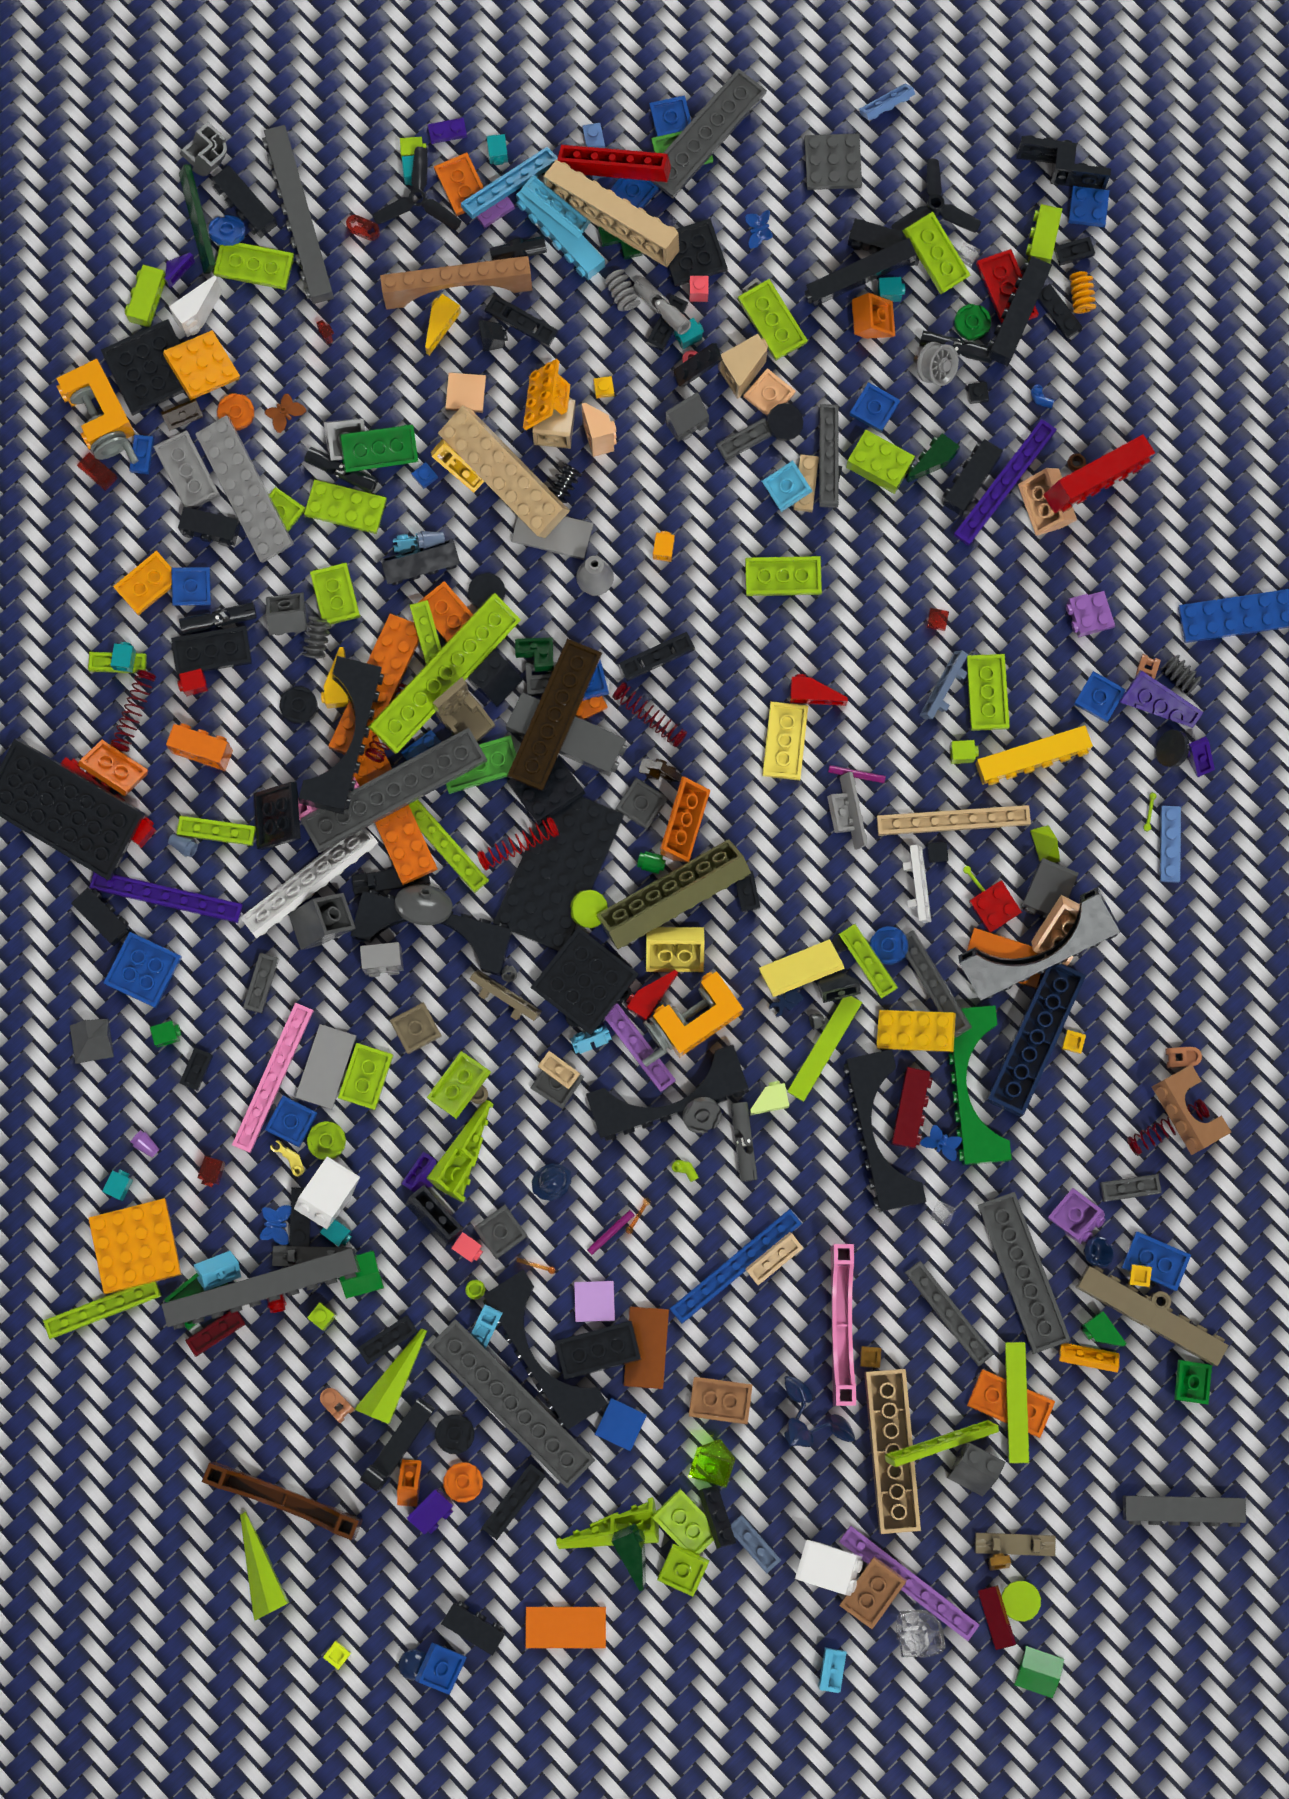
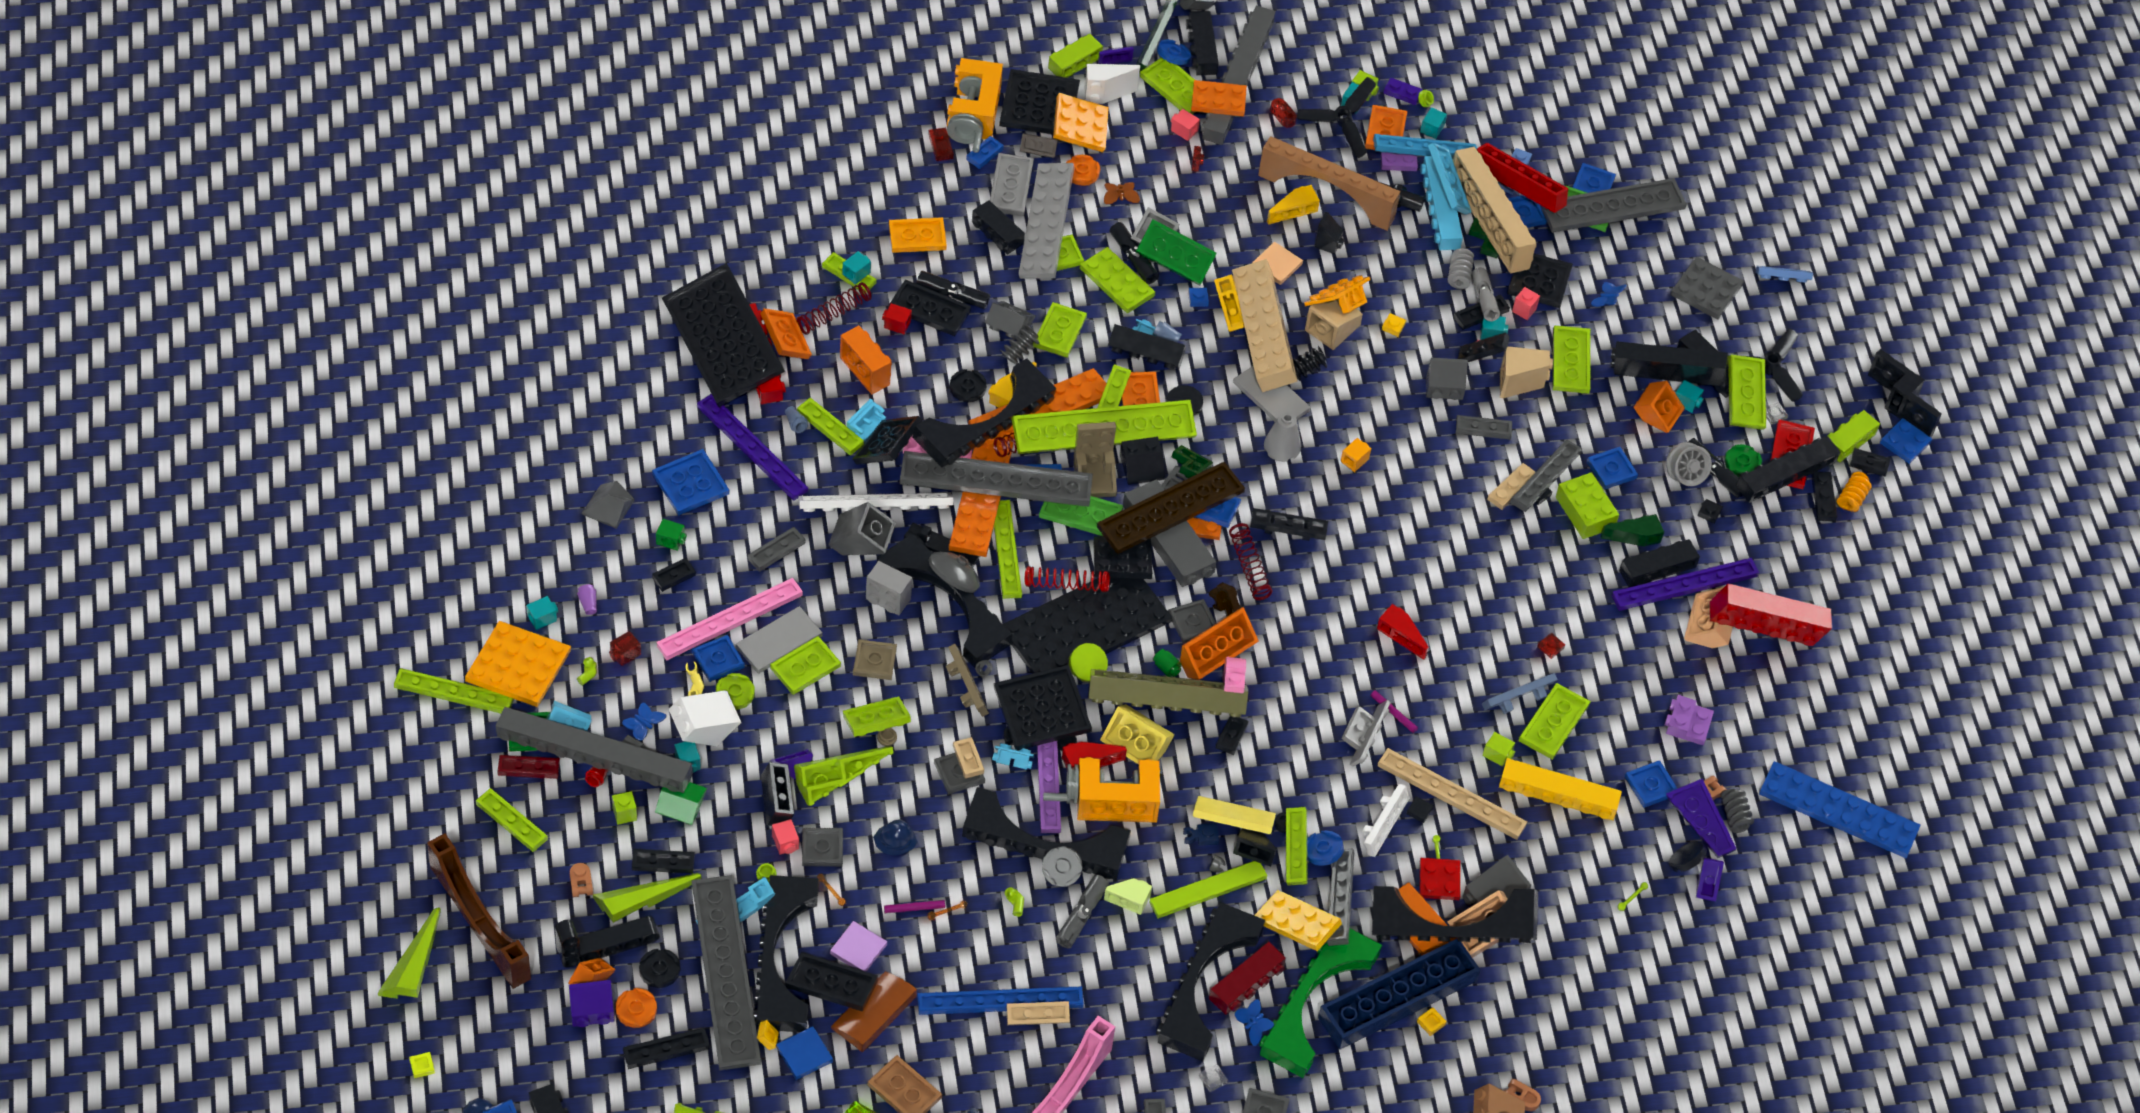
camera: 30 degrees right, 25 degrees down
black brick [71,887,131,946] -> none
blue tile [171,567,211,606] -> none
black plate [290,1187,311,1247] -> none
black hinge [485,294,558,348] -> none
light nougat slope [582,403,617,457] -> none
light nougat tile [743,368,796,416] -> none
lime plate [745,556,822,596] -> none
medium azure tile [762,460,813,512] -> none
light yellow tile [762,702,808,781] -> none
black tile [767,403,803,441] -> none
lime slope [1030,825,1060,863] -> none
blue arm [1031,384,1054,409] -> none
medium blue plate [1160,806,1181,883] -> none
none -> lime plate [476,788,548,852]
none -> lime arm [577,657,597,686]
none -> yellow plate [757,1020,779,1050]
none -> medium azure hinge [847,399,886,442]
none -> coral brick [1171,109,1200,141]
none -> orange plate [1191,80,1247,117]
none -> bright pink arch [1222,657,1246,693]
none -> lime plate [1418,90,1434,108]

